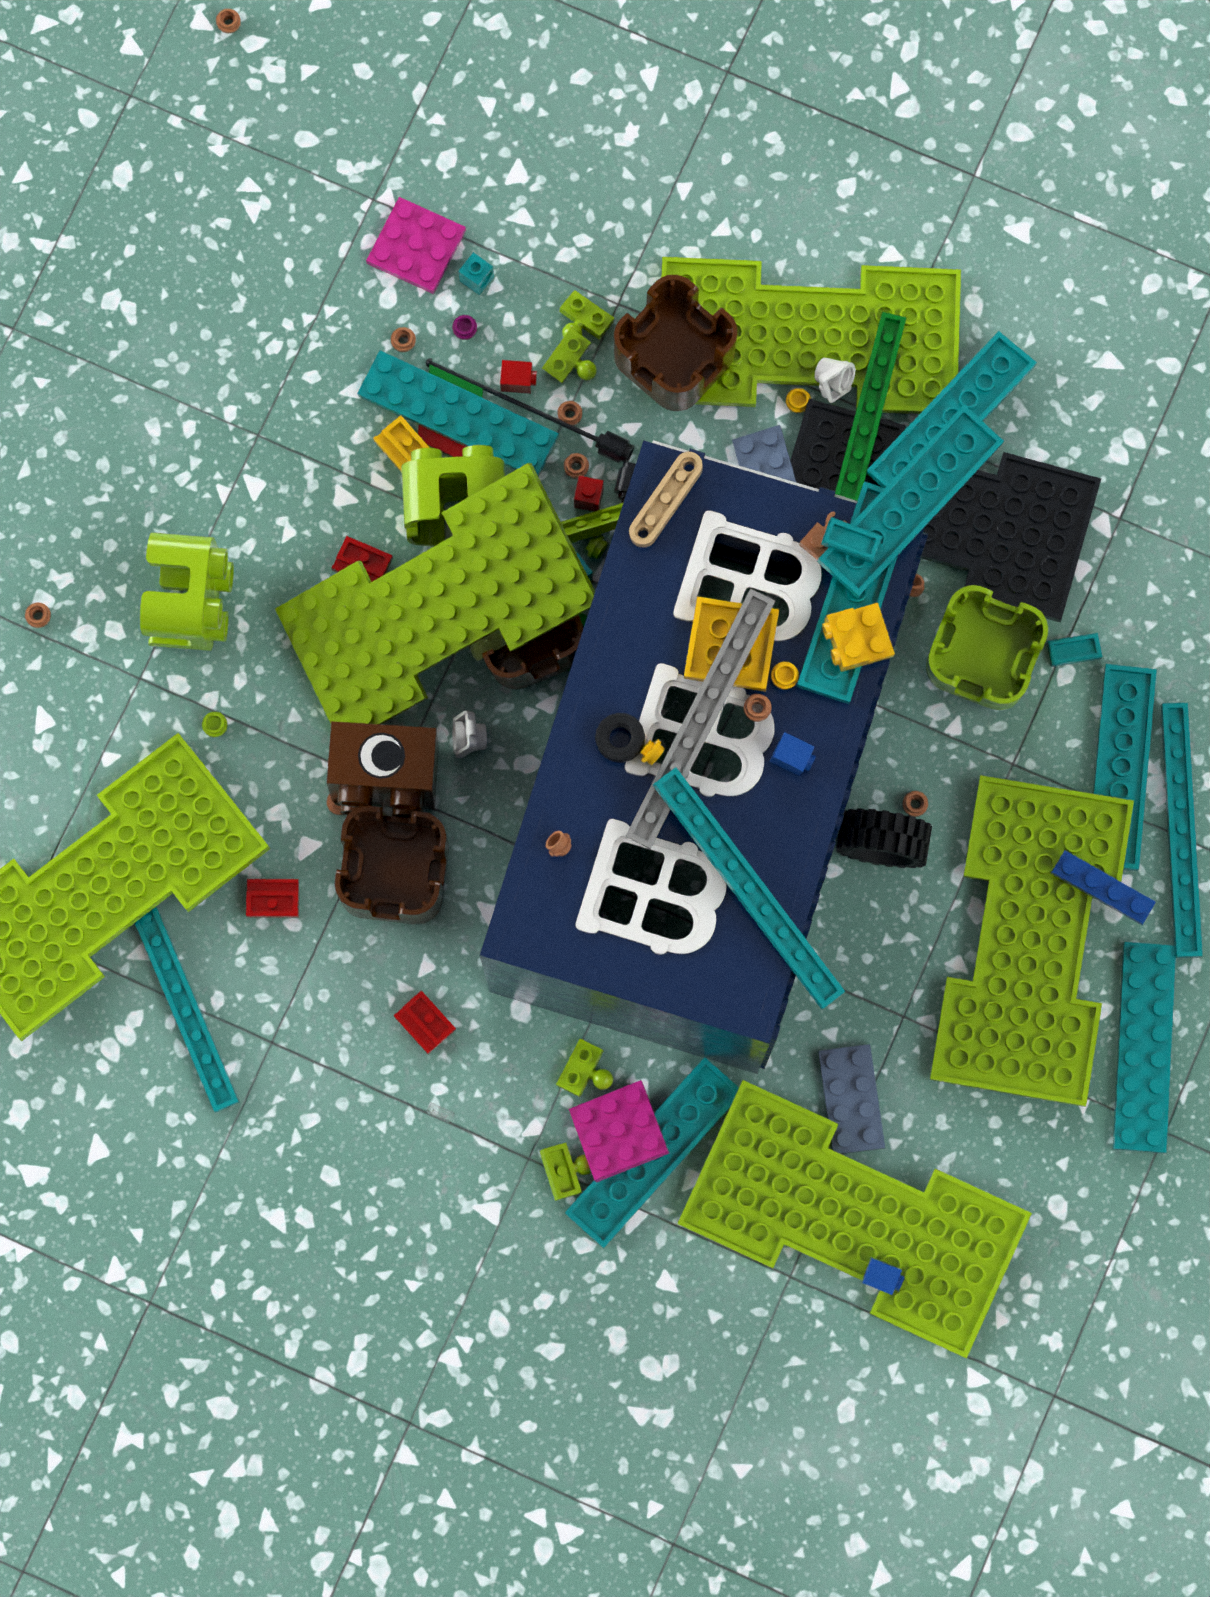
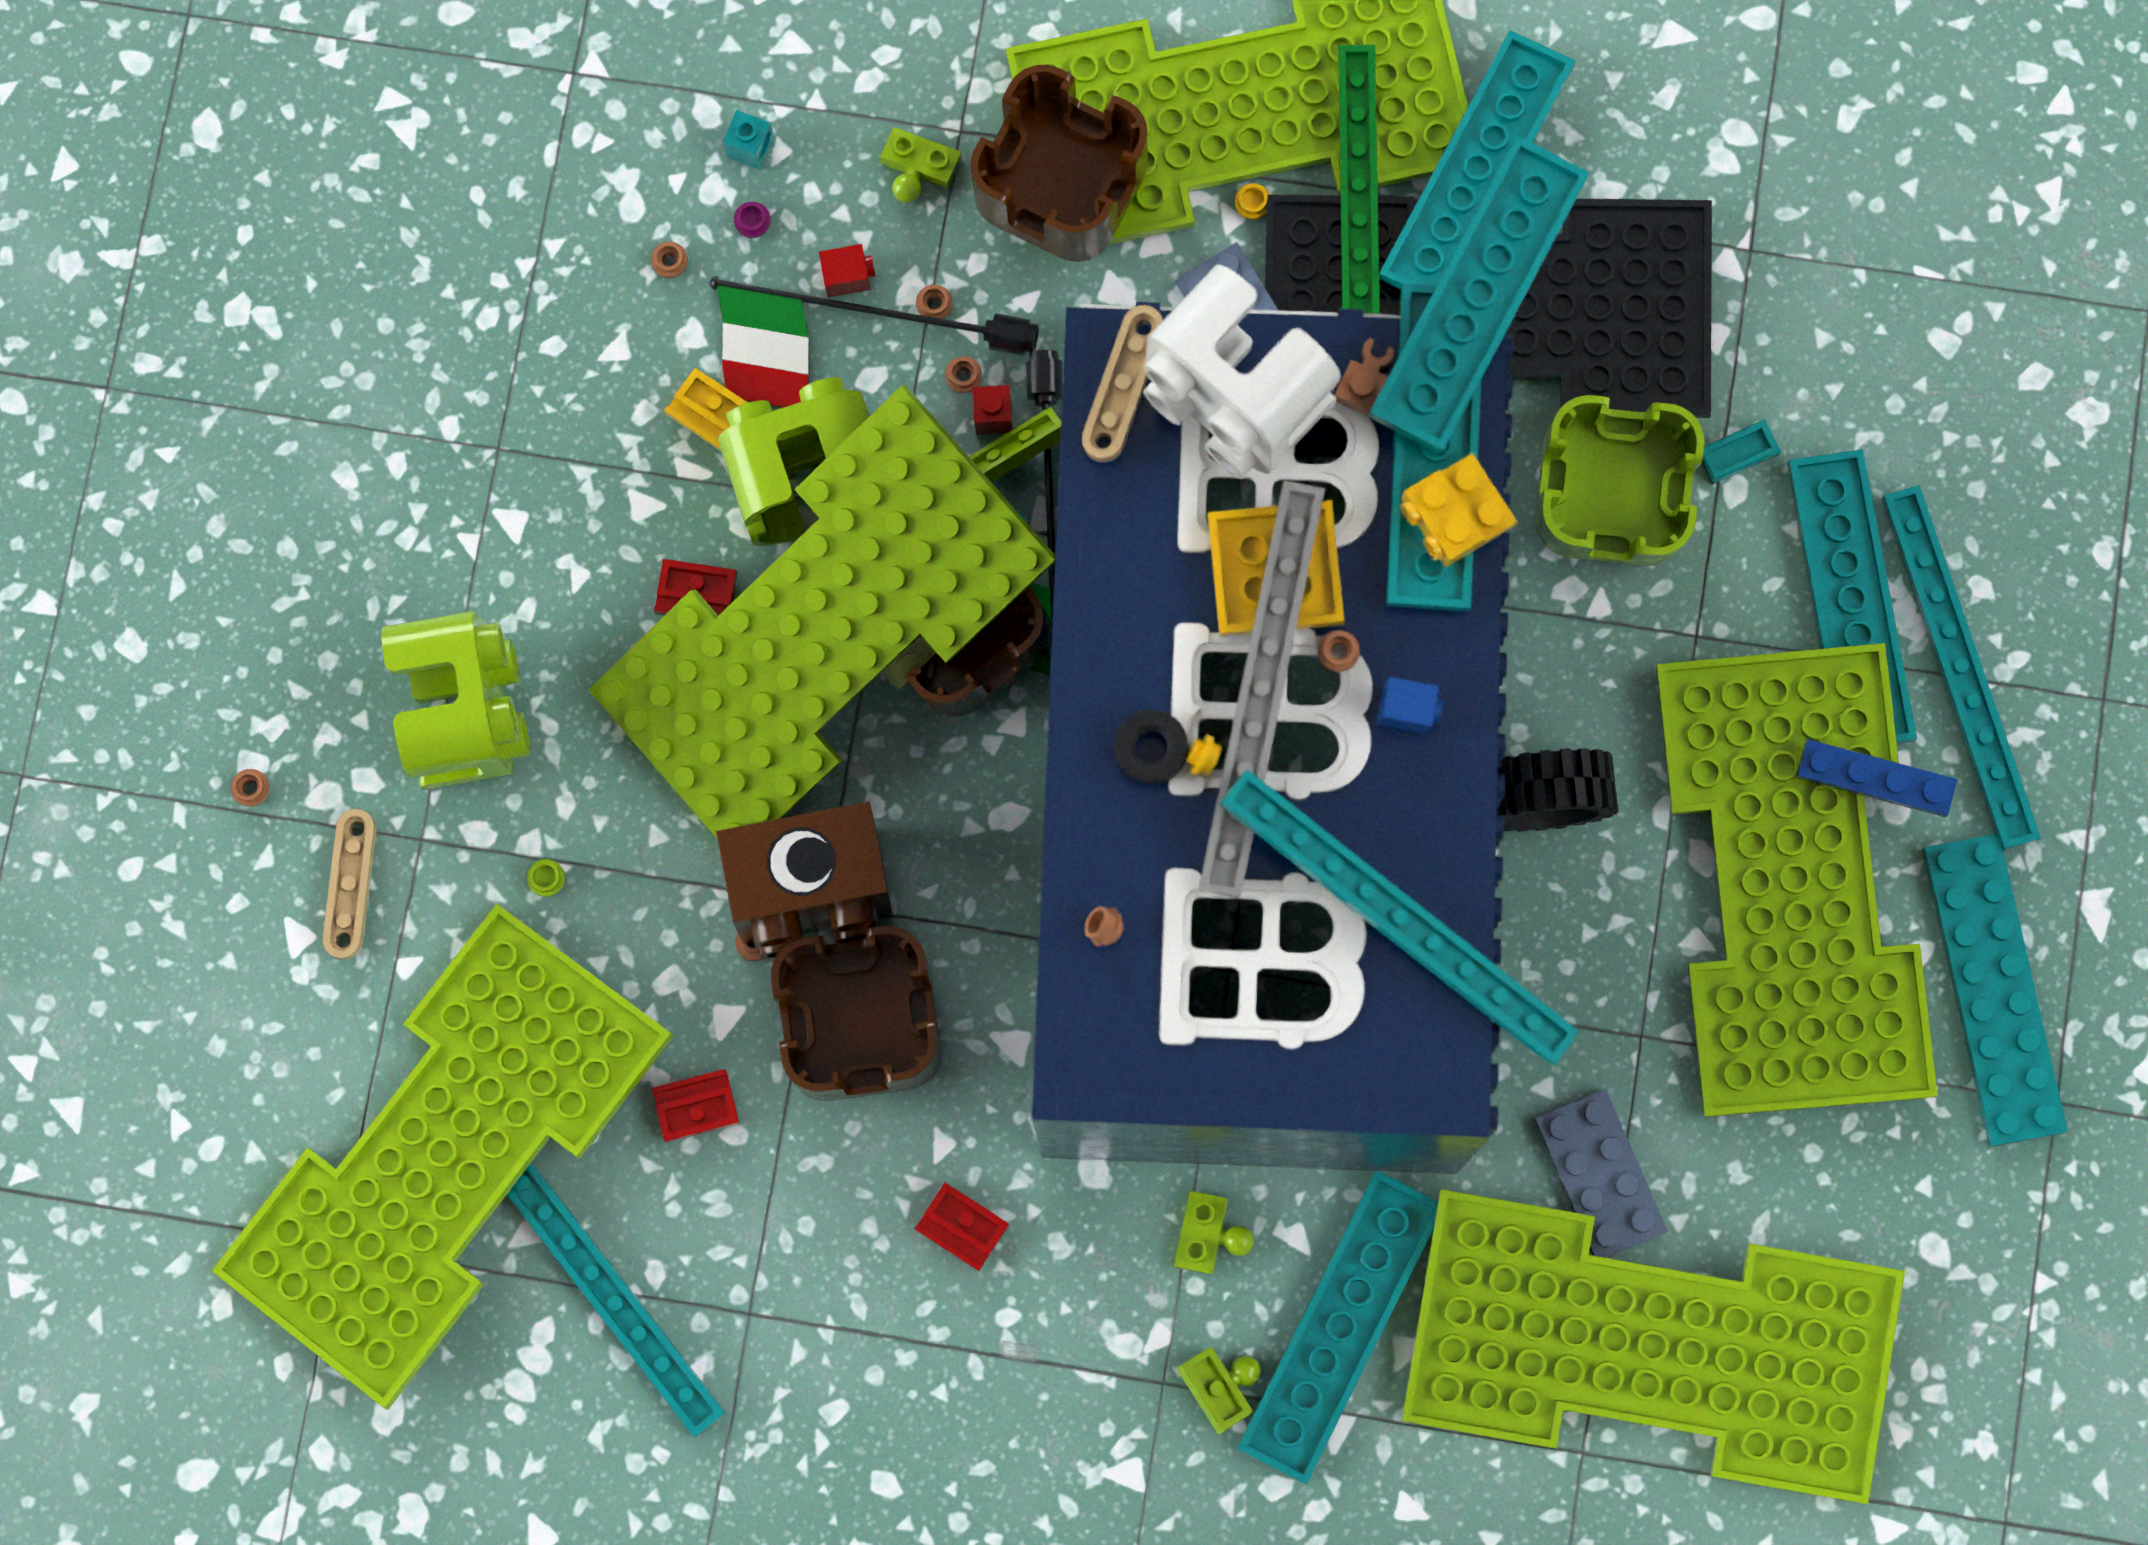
camera: 10 degrees left, 0 degrees up
teal plate [357,350,559,477] -> none
dark pink plate [366,197,466,294] -> none
white piece [452,710,487,758] -> none
lime plate [542,328,597,384] -> none
dark pink plate [569,1080,669,1183] -> none
lime plate [586,535,608,559] -> none
yellow plate [771,662,799,690] -> none
white piece [815,358,855,403] -> none
teal tile [821,517,883,564] -> none
blue brick [862,1257,905,1295] -> none
nougat plate [902,791,928,817] -> none
none -> tan plate [322,809,377,960]
none -> white piece [1143,265,1340,479]

